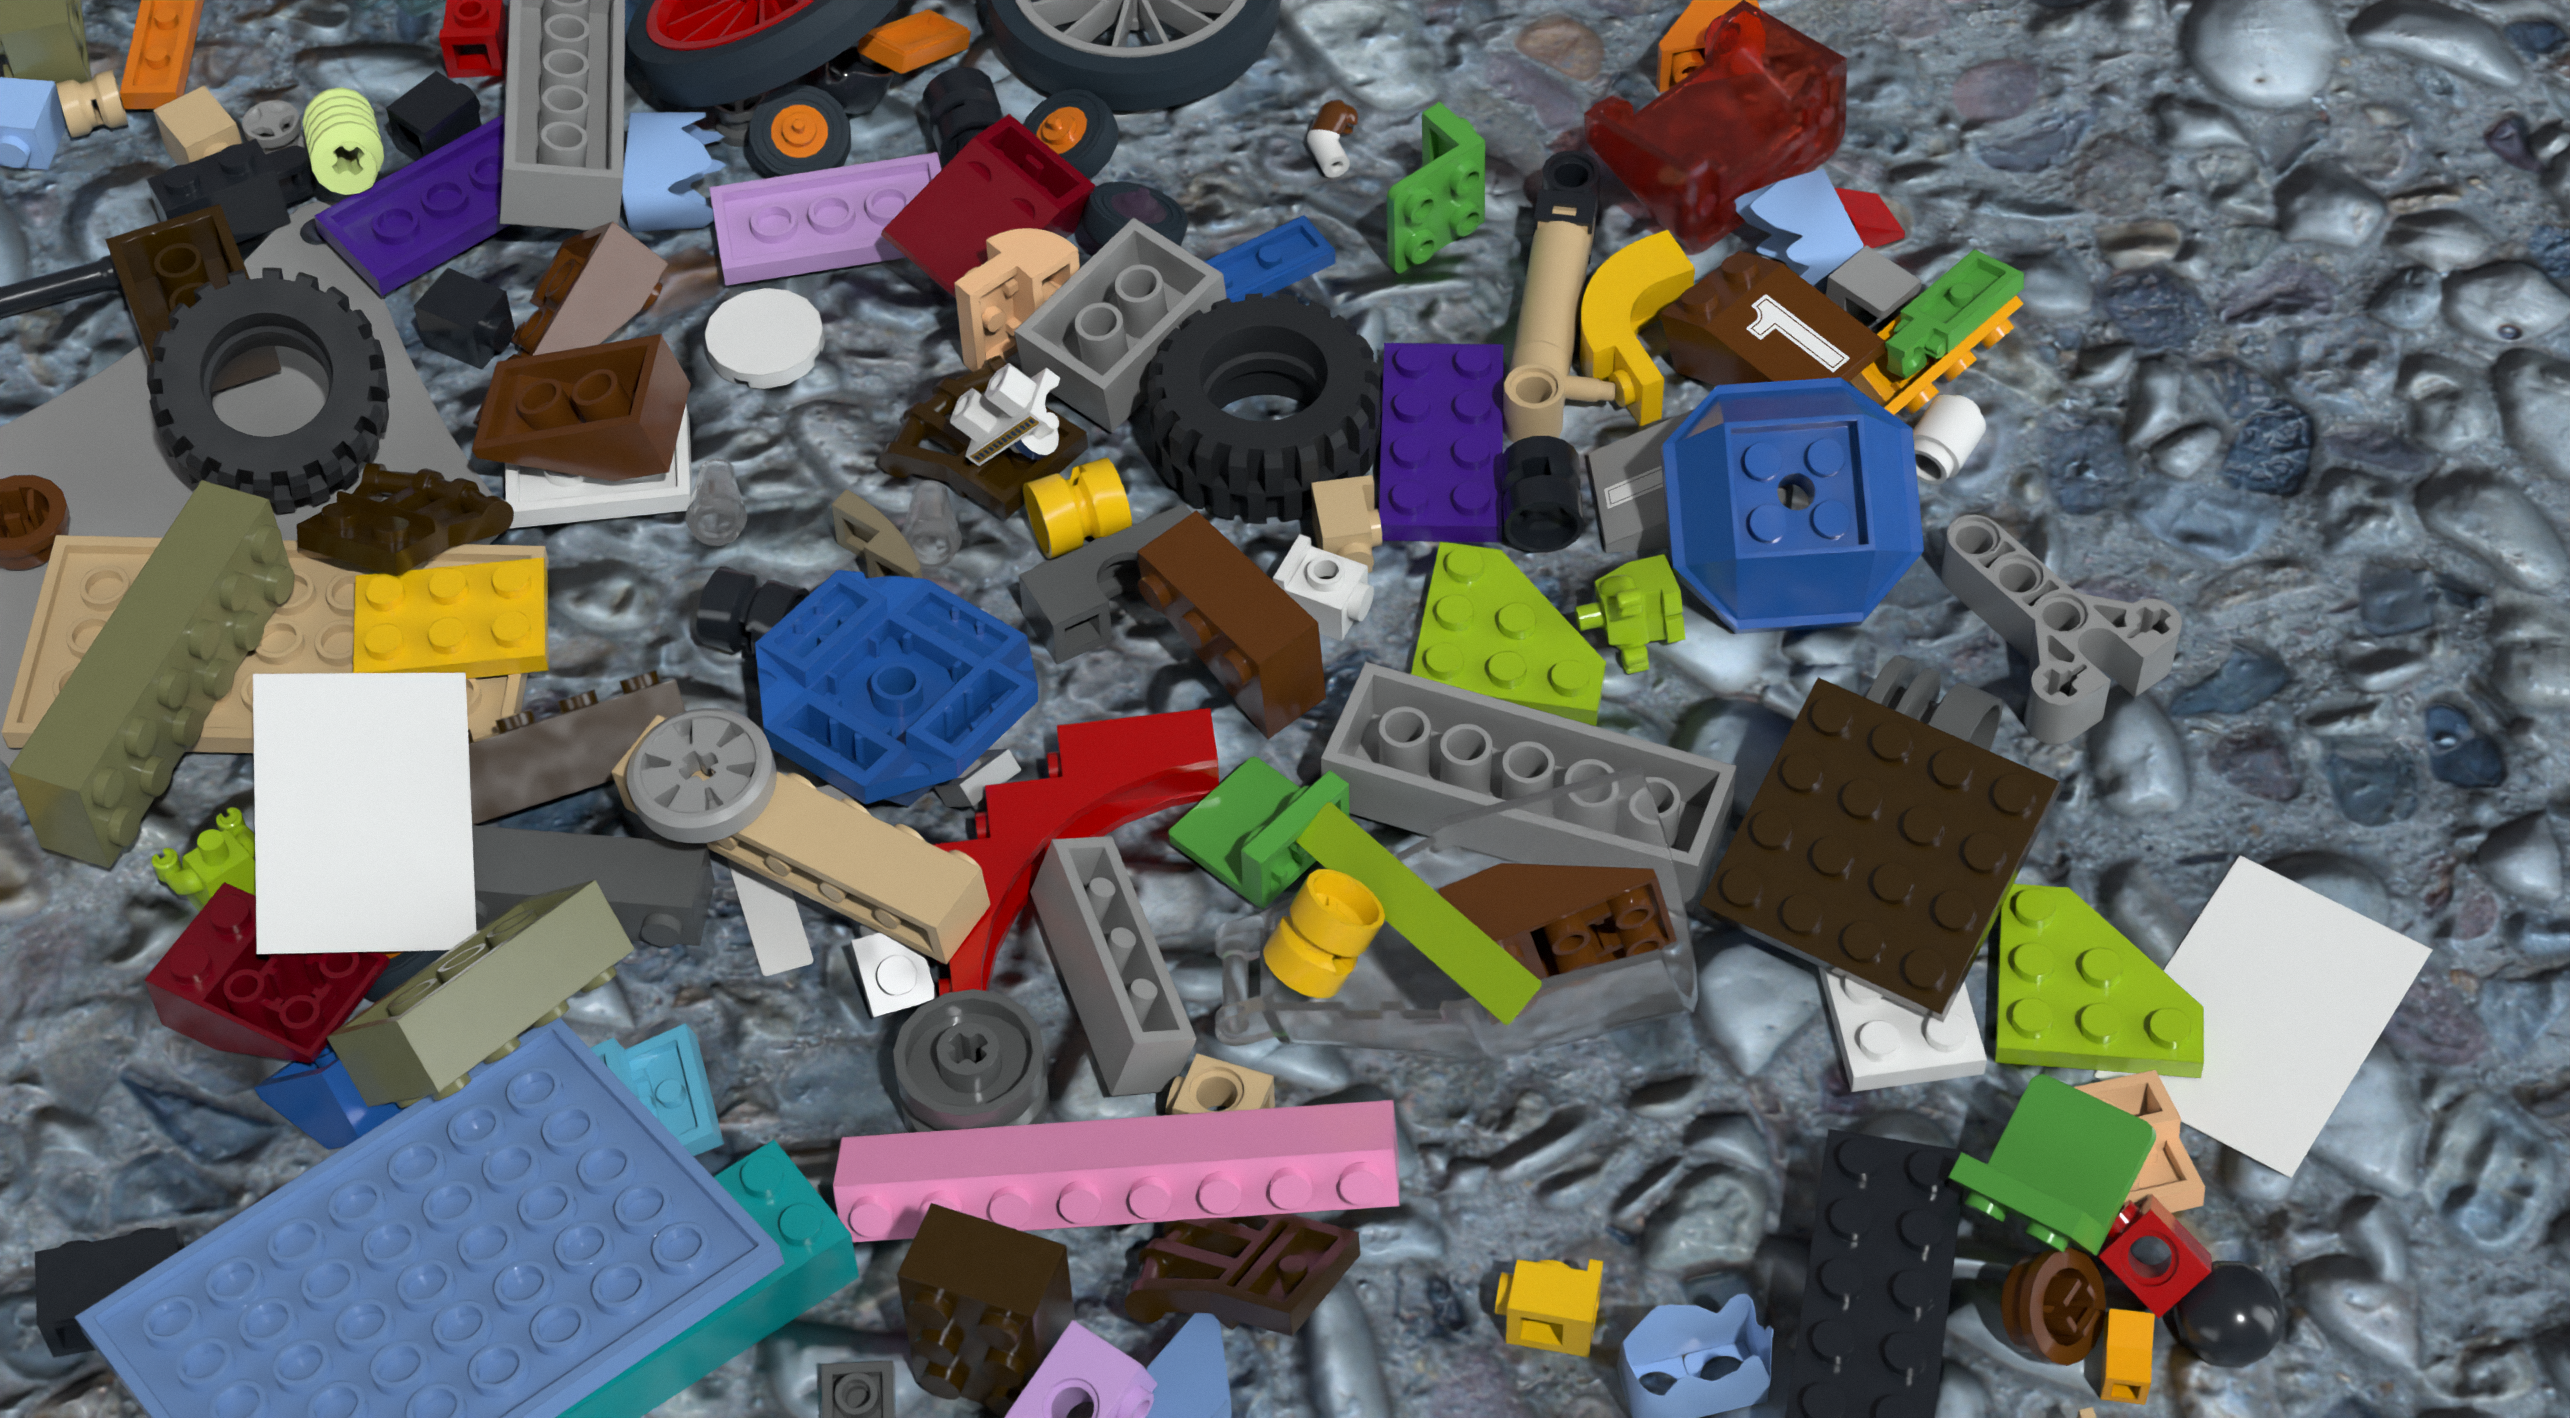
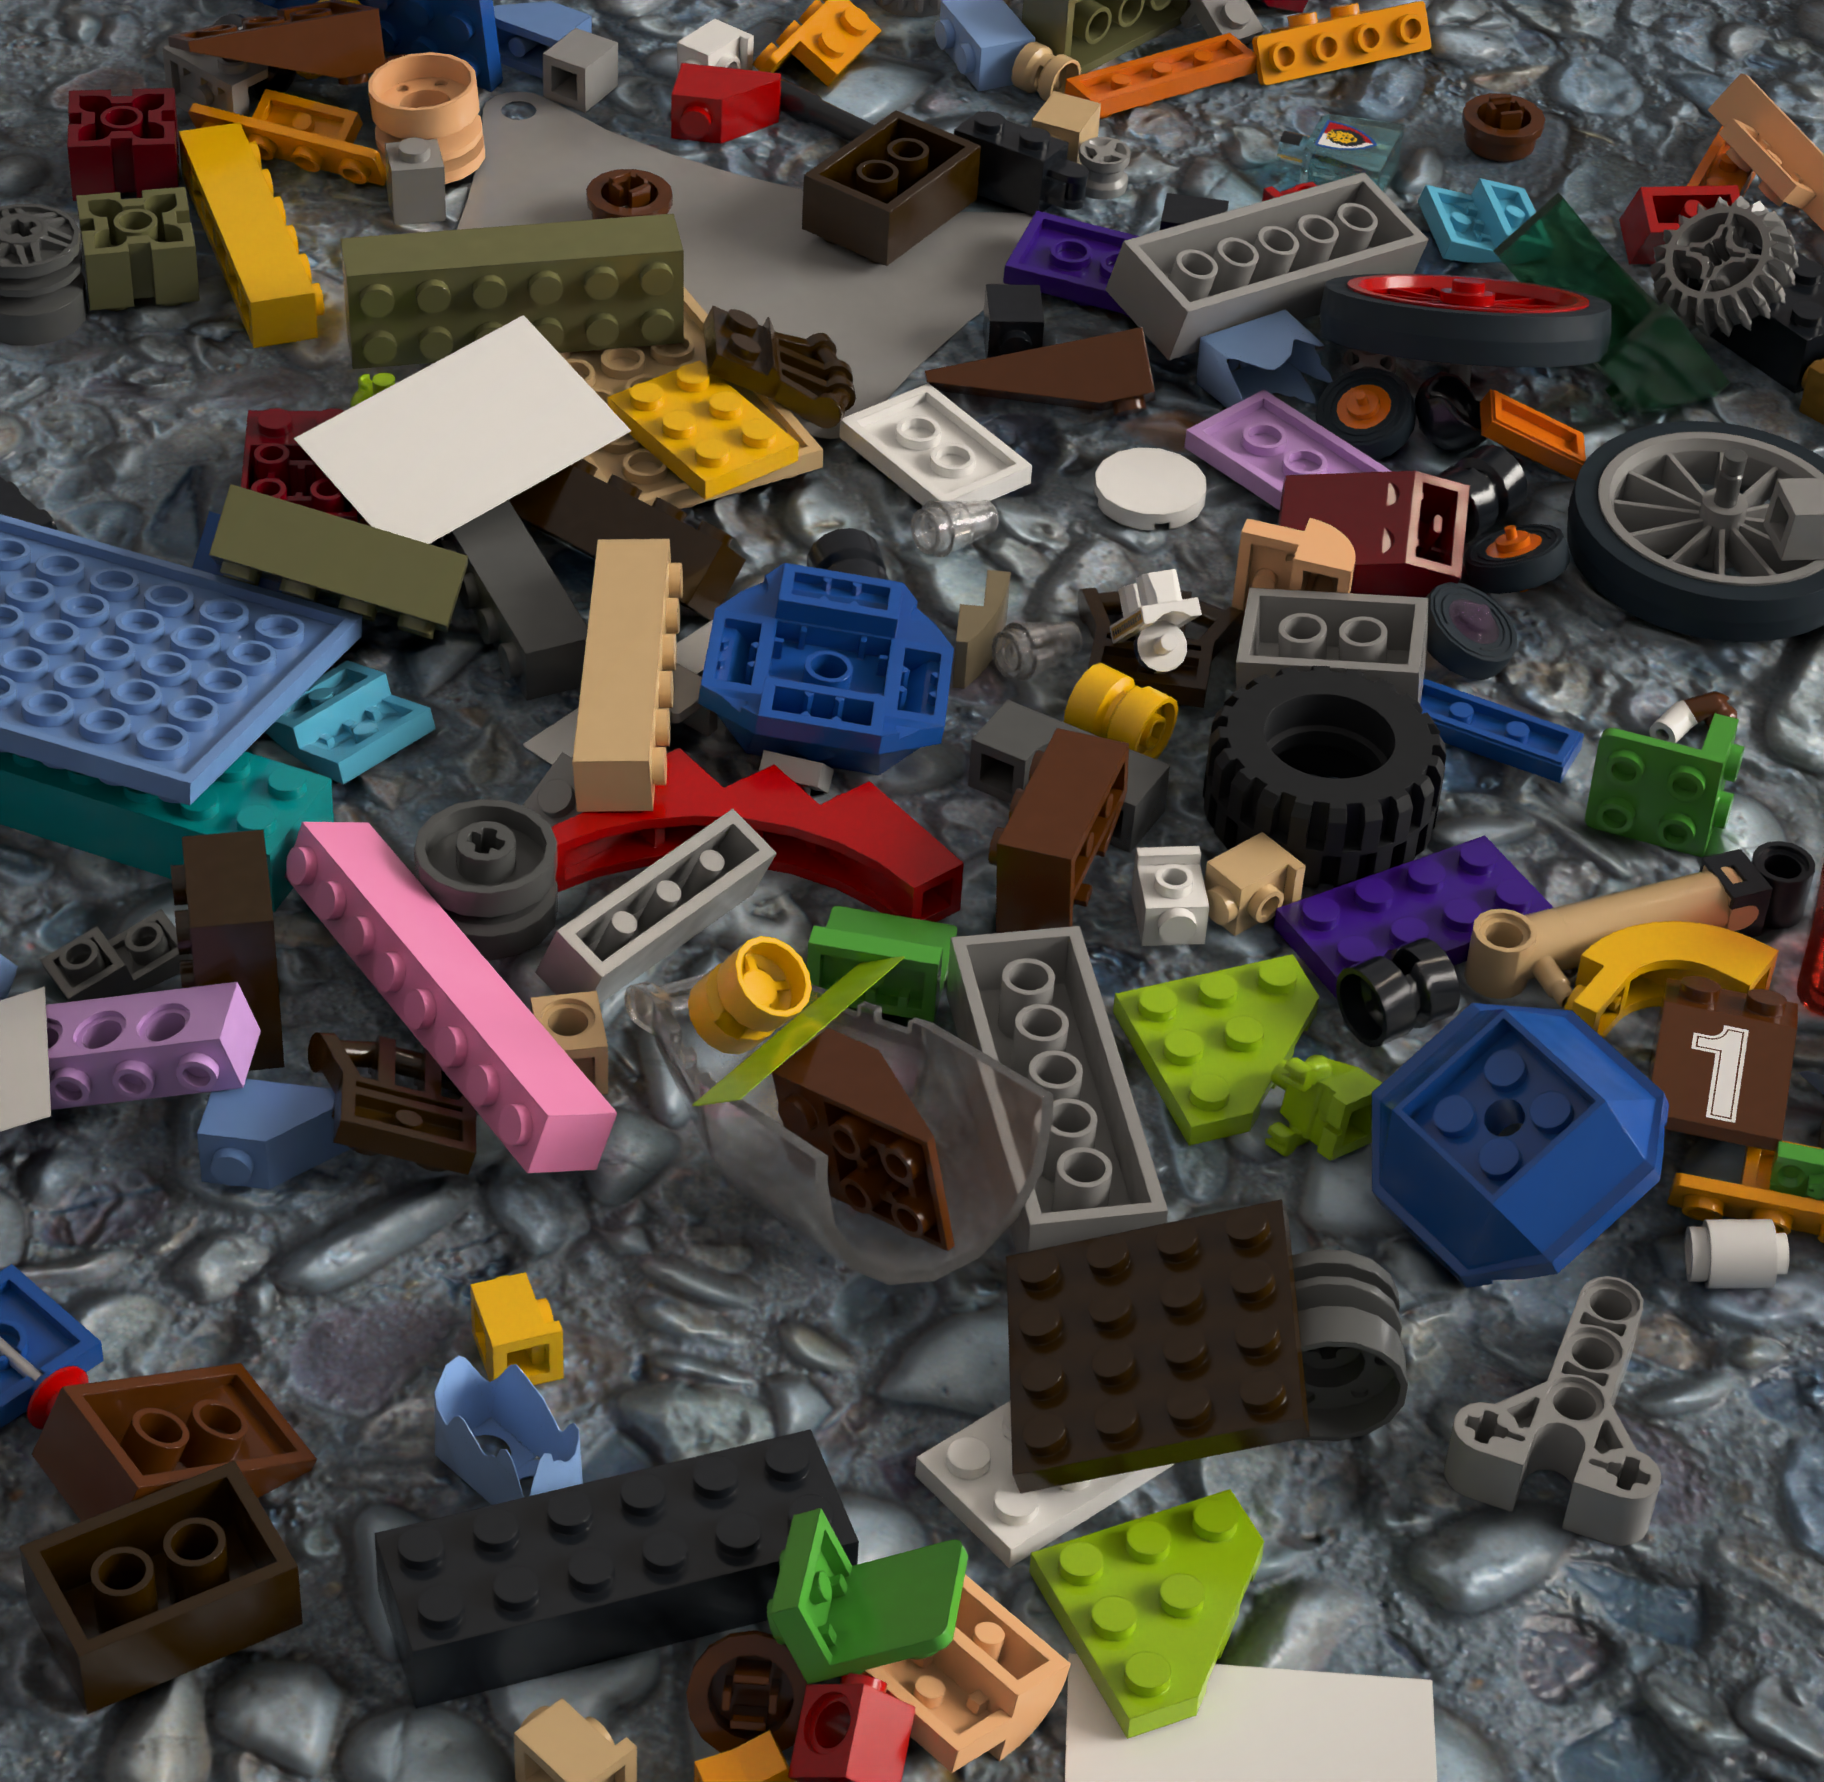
camera: 55 degrees right, 10 degrees down
black tyre [147,267,390,513] -> none
yellowish green piece [302,87,384,195] -> none
reddish brown slope [472,334,691,481] -> none
light grey wheel [627,708,777,843] -> none

